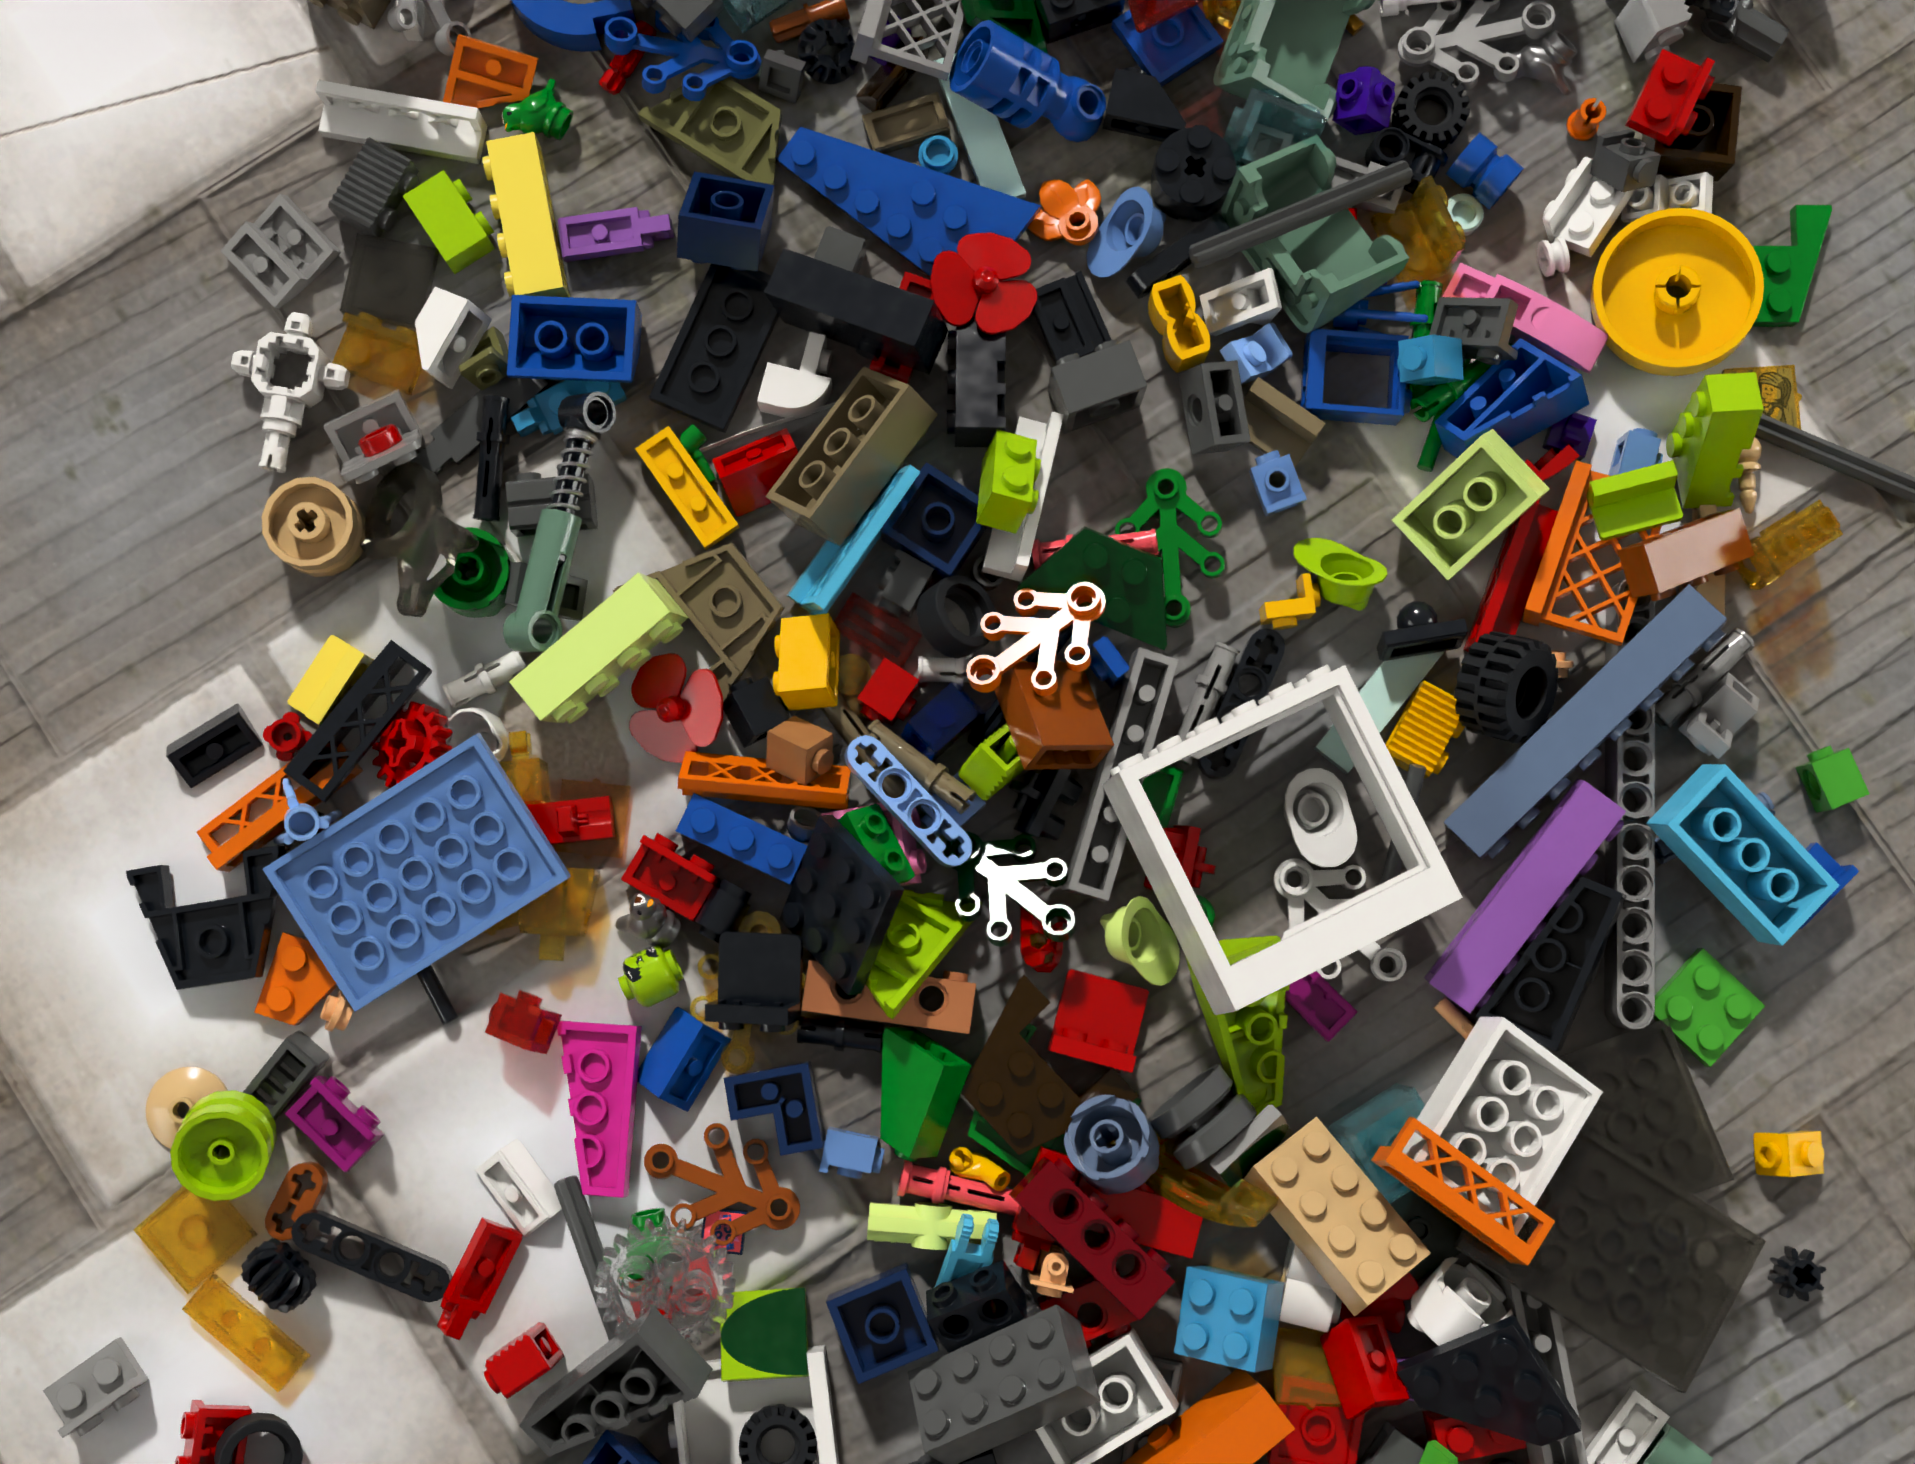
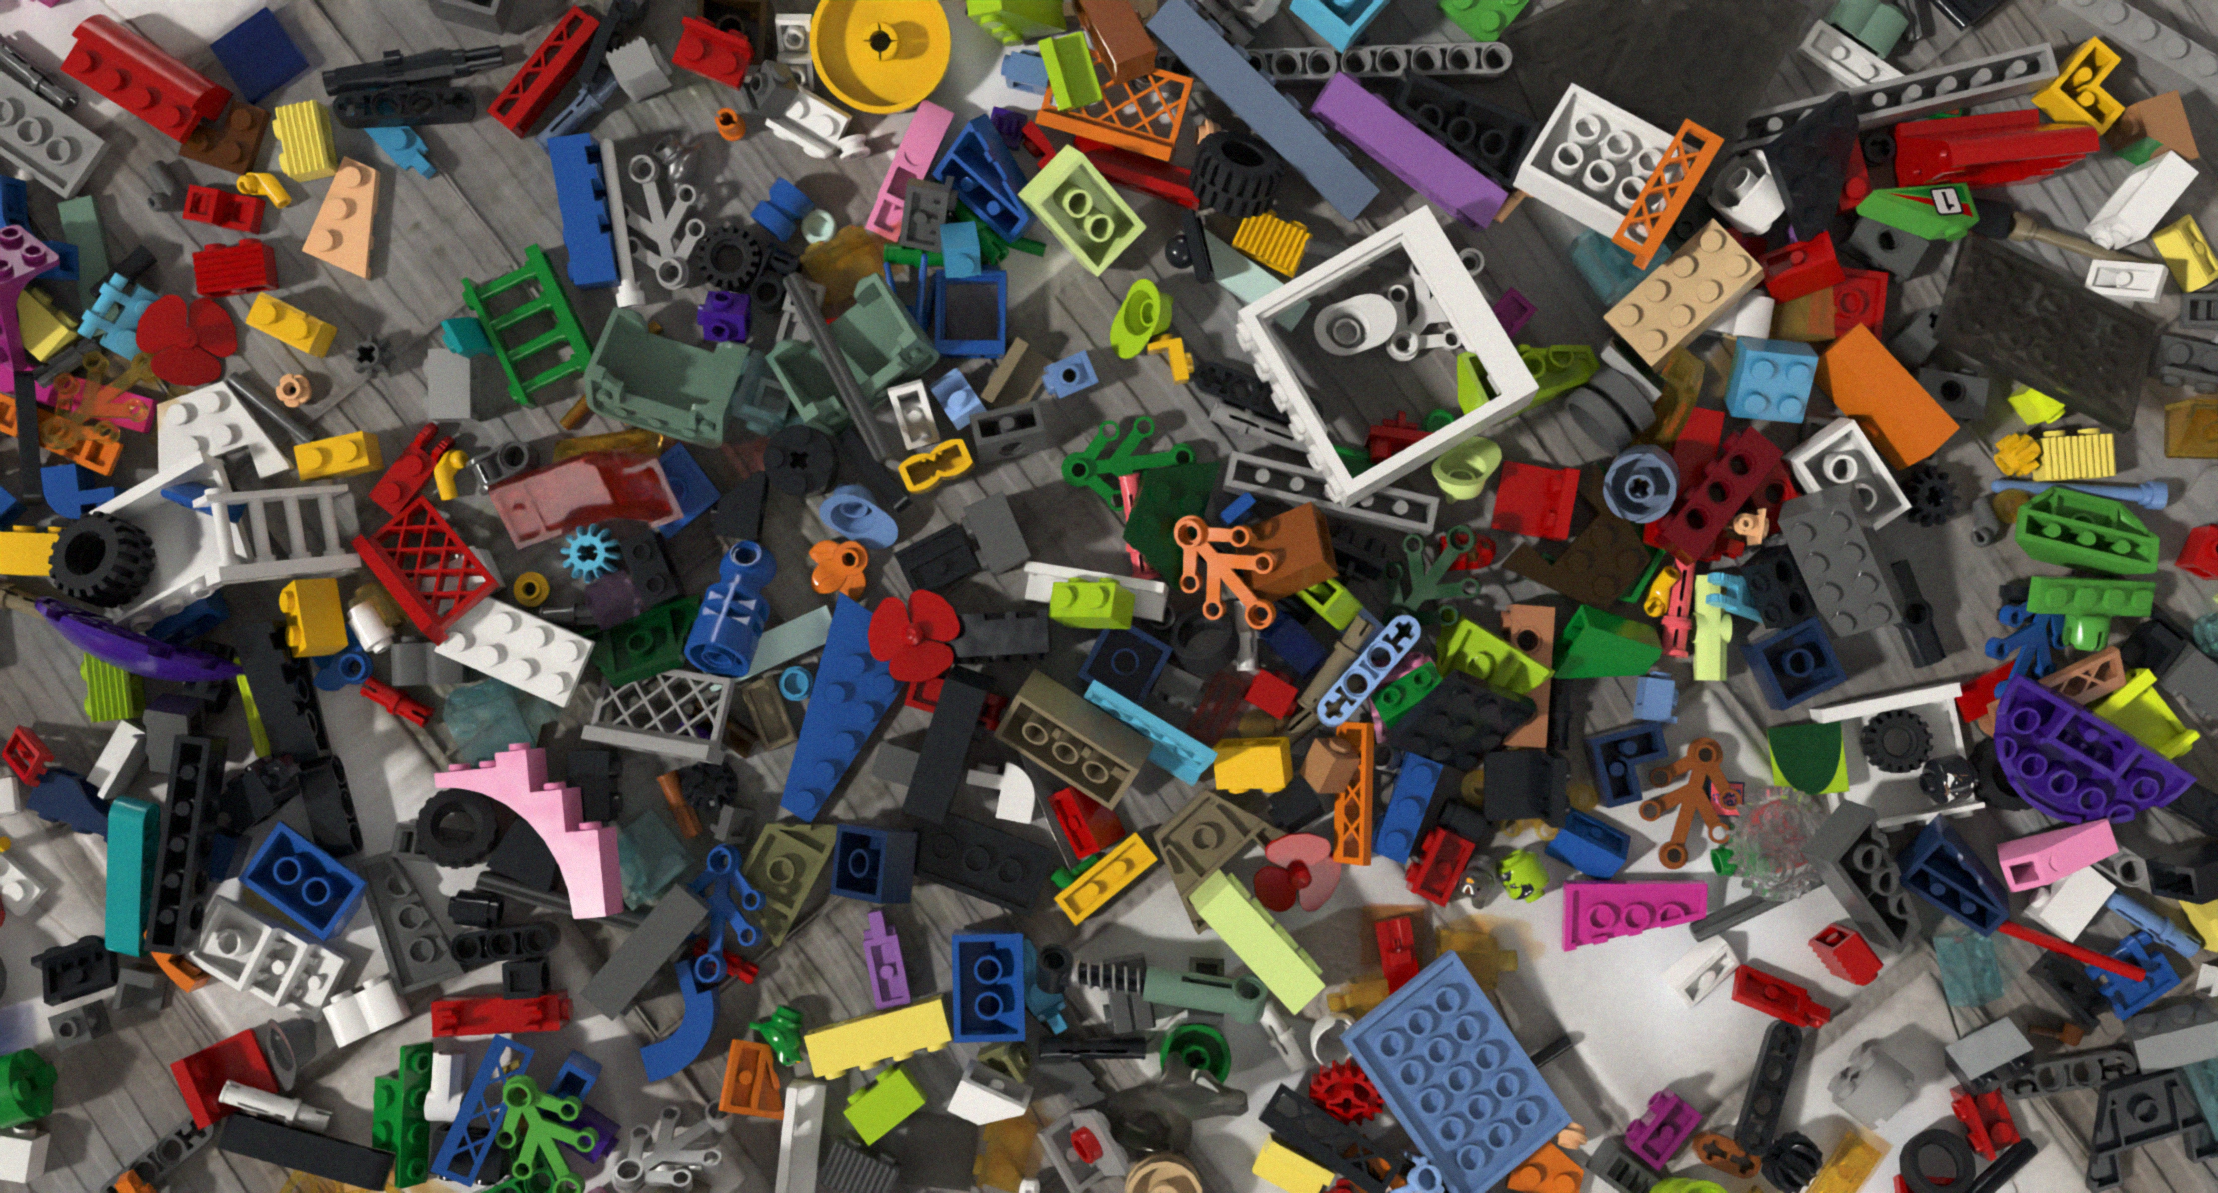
camera: 85 degrees left, 5 degrees up
clear red brick [485,990,562,1054] -> none
none -> light grey brick [1827,1045,1914,1130]

